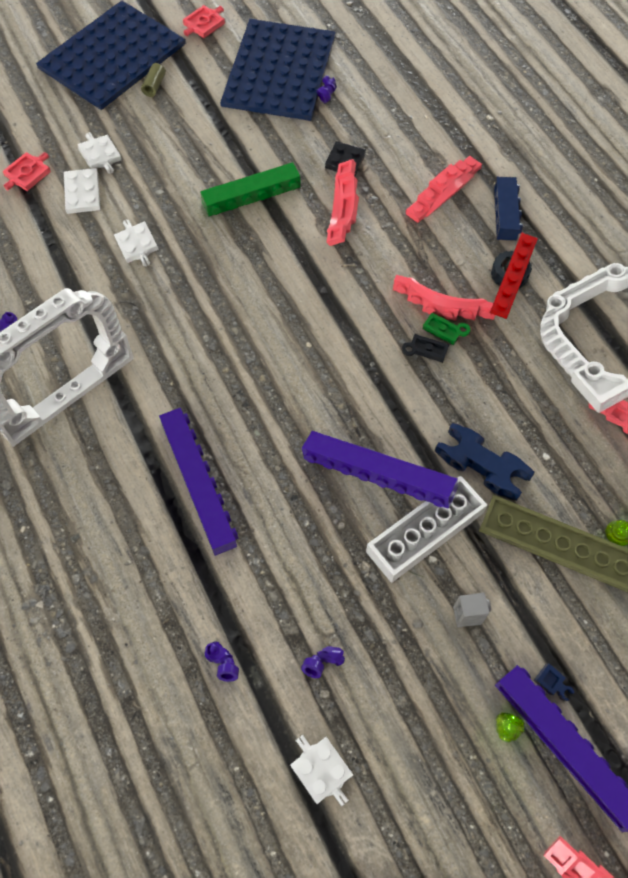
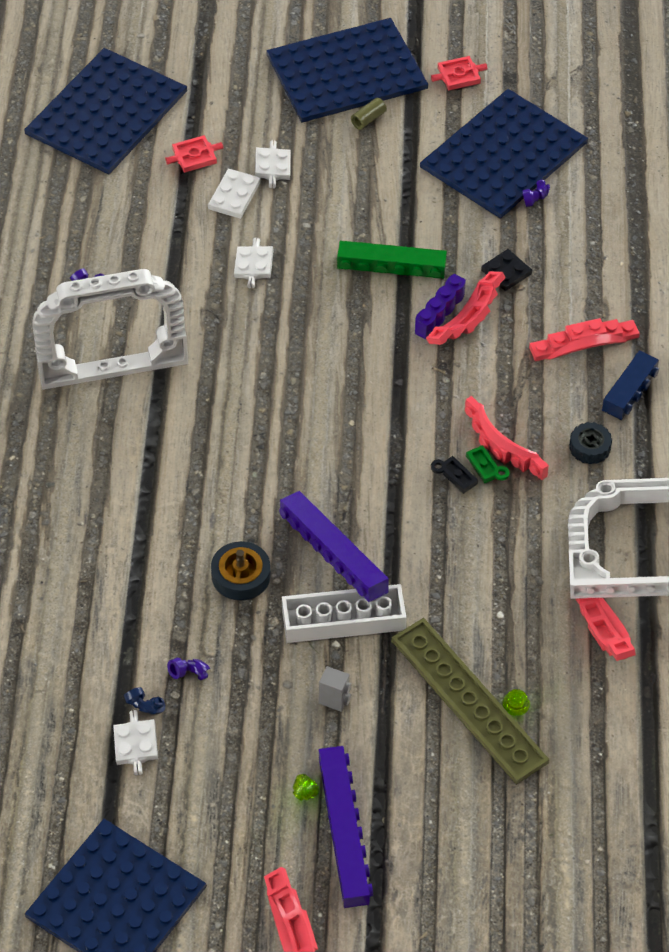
camera: 30 degrees right, 10 degrees down
dark purple brick [159,407,239,556] -> none
dark purple arm [205,642,239,682] -> none
dark blue piece [435,423,535,501] -> none
red plate [490,233,538,319] -> none
dark blue plate [534,663,575,701] -> none
none -> dark blue arm [124,687,166,715]
none -> wheel [211,541,271,600]
none -> dark purple brick [415,274,466,340]

